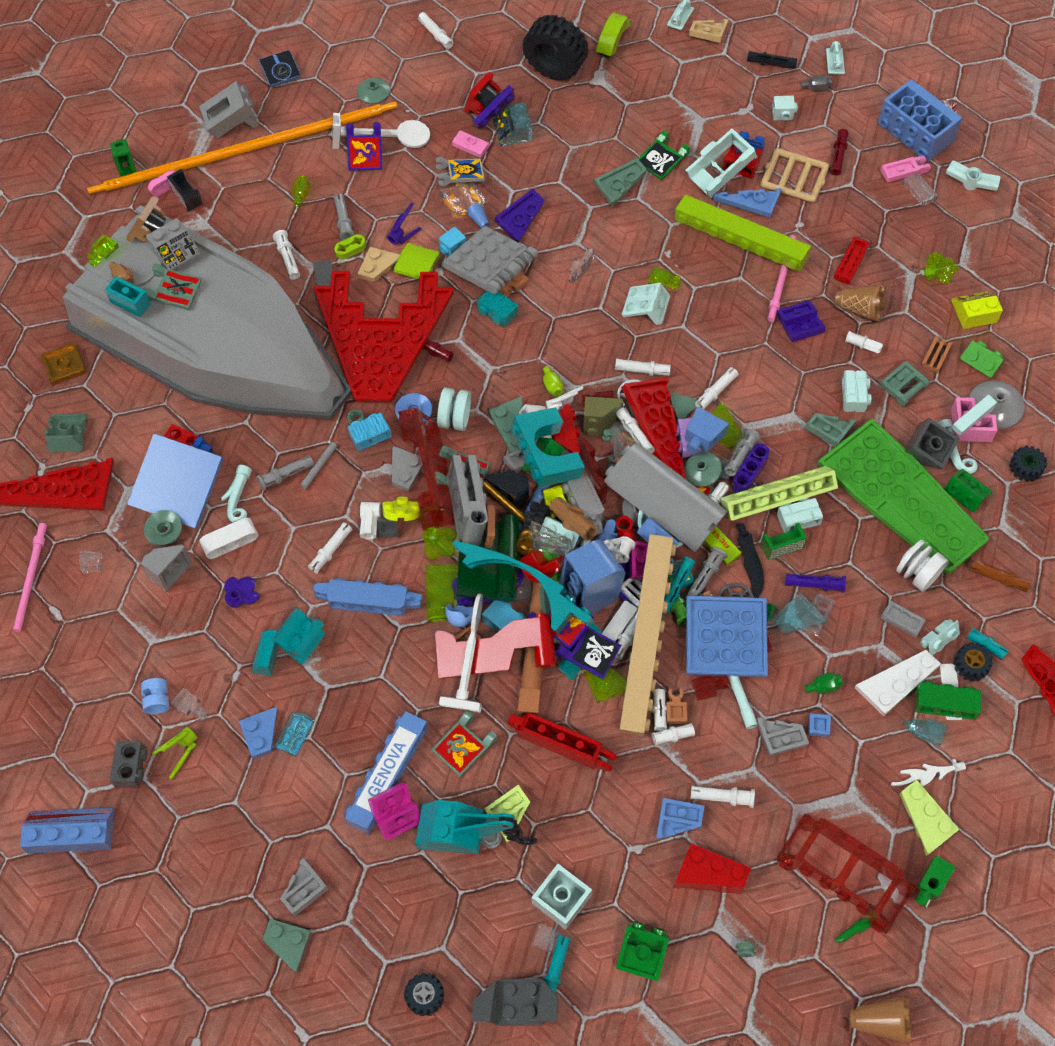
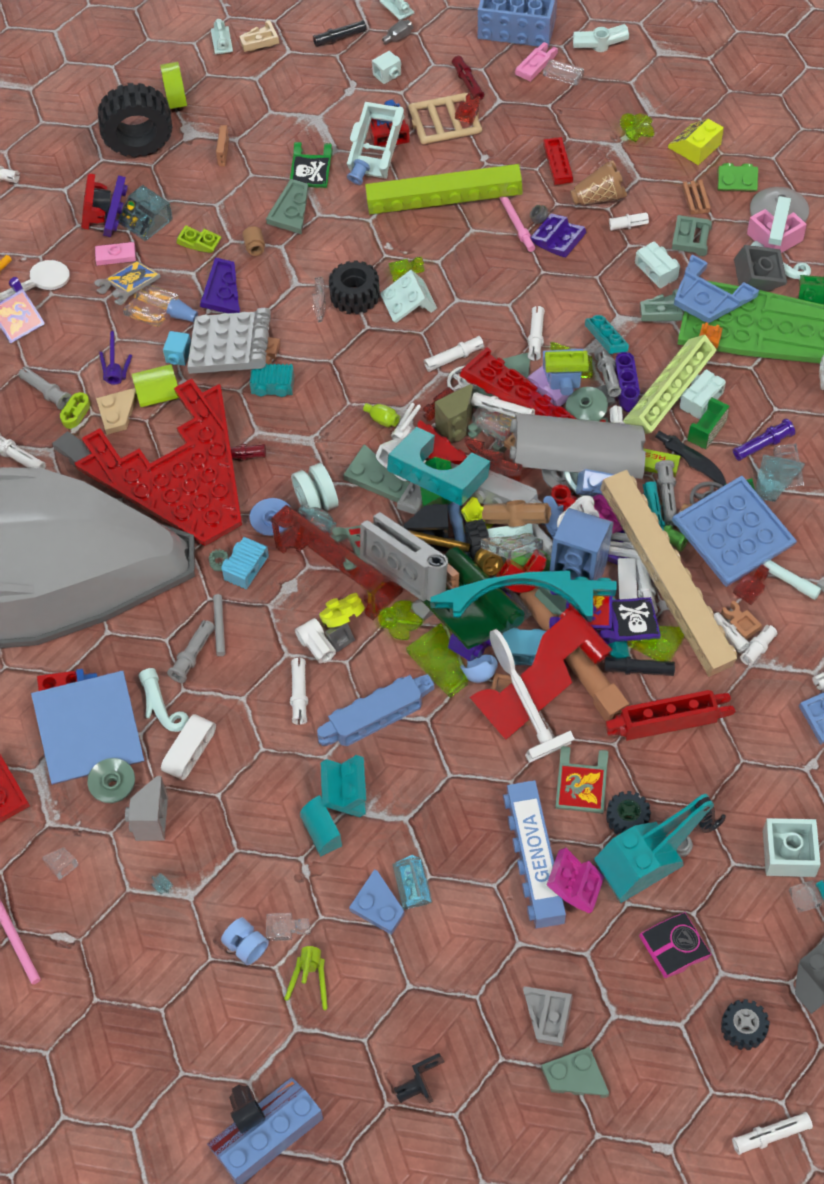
camera: 35 degrees left, 5 degrees down
dark grey brick [110,741,147,788] -> none
dark purple plate [224,577,260,608] -> none
light grey wing [392,446,426,492] -> none
yellowish green wing [484,785,530,843] -> none
medium blue wing [713,188,781,218] -> none
none -> clear light blue plate [151,872,174,895]
none -> lime slope [176,225,221,253]
none -> nougat tile [216,125,229,166]
none -> black piece [229,1084,266,1134]
none -> medium nougat brick [242,226,265,256]
none -> clear light blue plant [298,505,336,533]
none -> black tyre [329,260,380,315]
none -> medium blue bush [347,159,370,185]
none -> black bracket [394,1053,445,1103]
none -> clear red plate [455,93,480,124]
none -> flat silver plate [530,205,548,224]
none -> lime plate [545,351,589,372]
none -> teal tile [585,315,629,354]
none -> black pin [604,656,675,676]
none -> black wheel [606,791,651,835]
none -> black slope [639,912,712,978]
none -> medium blue wing [674,254,759,323]
none -> orange tile [699,322,723,349]

